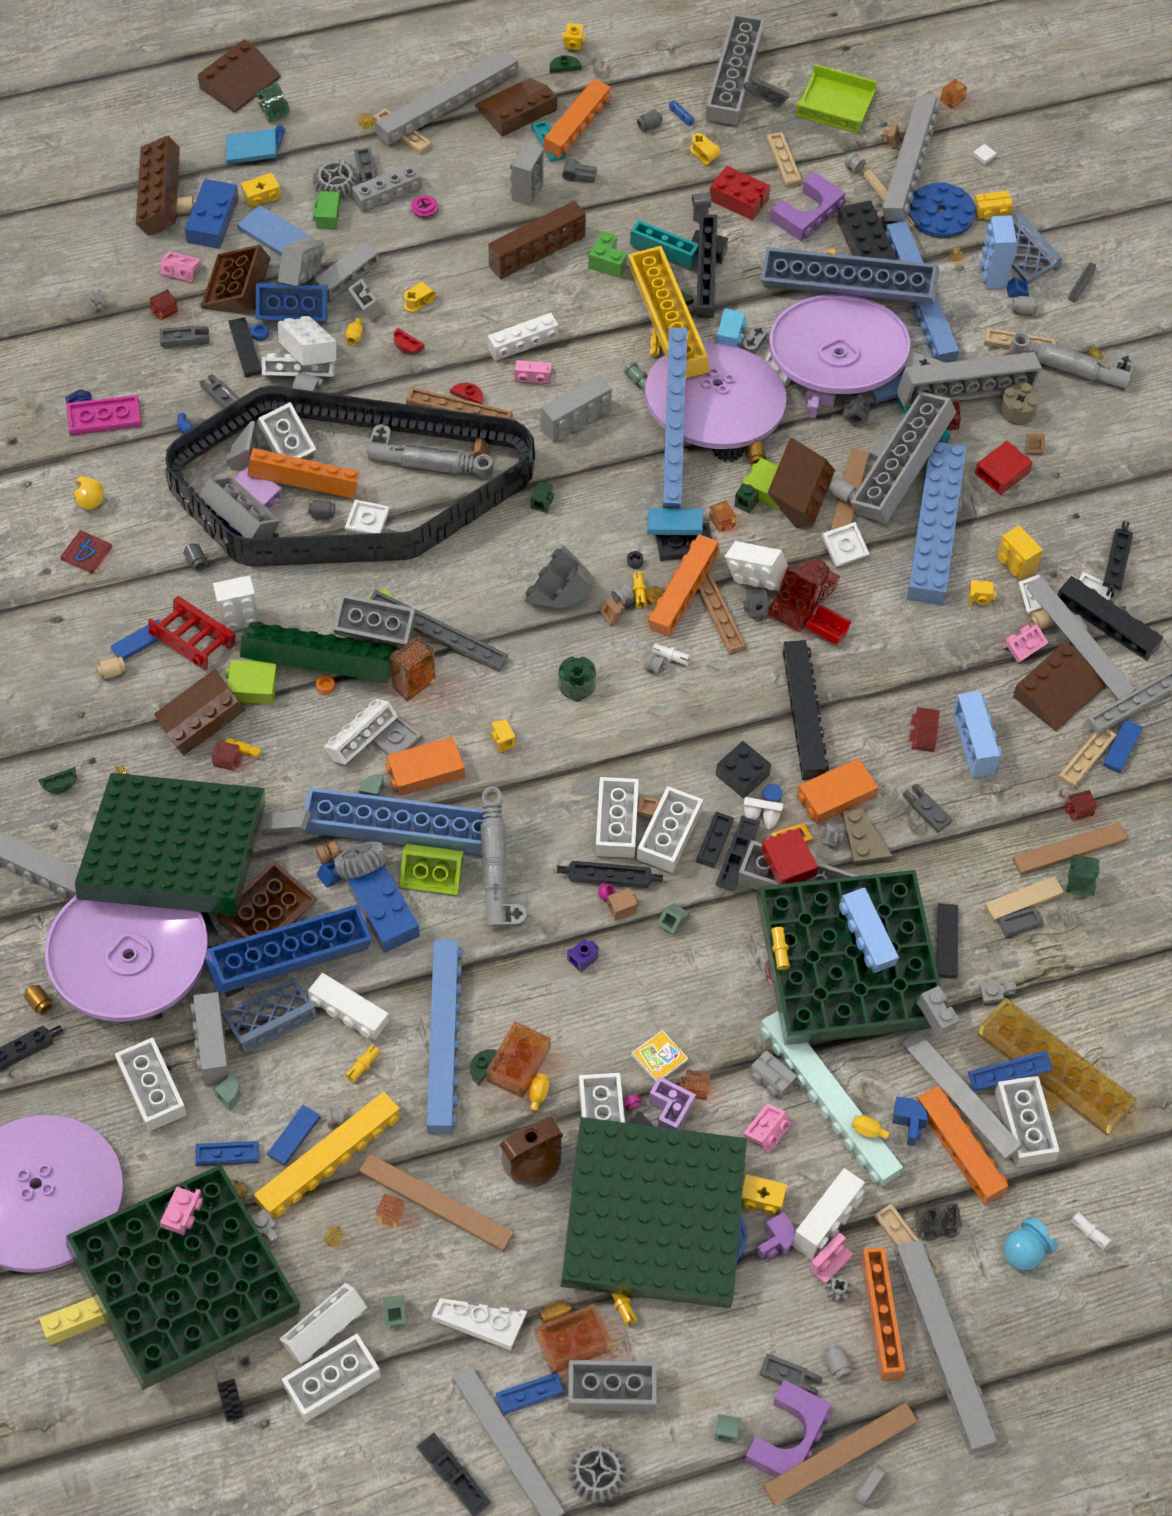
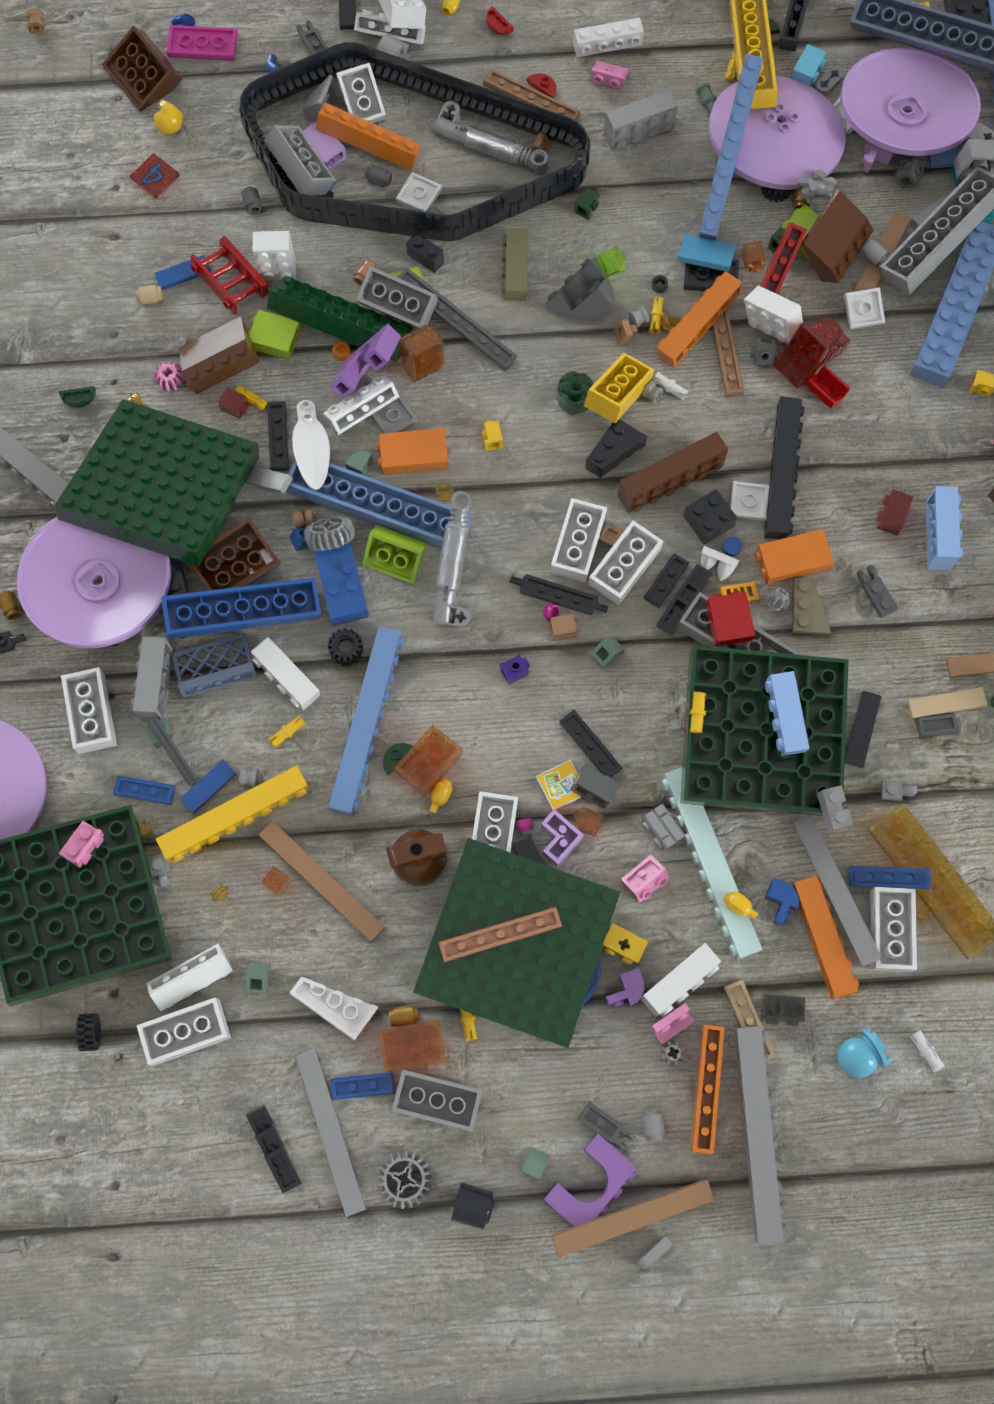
camera: 15 degrees right, 15 degrees up
none -> reddish brown slope [102,25,183,111]
none -> dark grey axle [147,717,197,785]
none -> bright pink gear [153,360,185,392]
none -> black tile [267,401,289,471]
none -> white plant [292,400,330,490]
none -> black tyre [328,628,363,665]
none -> medium lavender arch [330,324,401,399]
none -> nougat brick [353,260,377,286]
none -> black brick [406,232,444,273]
none -> clear yellow plate [435,483,454,502]
none -> nougat tile [438,907,562,962]
none -> black piece [451,1182,495,1229]
none -> olive brick [502,228,528,301]
none -> black tile [559,710,623,778]
none -> dark grey brick [570,764,619,809]
none -> yellow brick [584,353,655,423]
none -> black wedge [585,419,647,478]
none -> clear neon green brick [598,246,626,277]
none -> reddish brown brick [617,432,728,513]
none -> white tile [730,481,770,522]
none -> red brick [760,222,807,294]
none -> light grey animal [798,170,837,203]

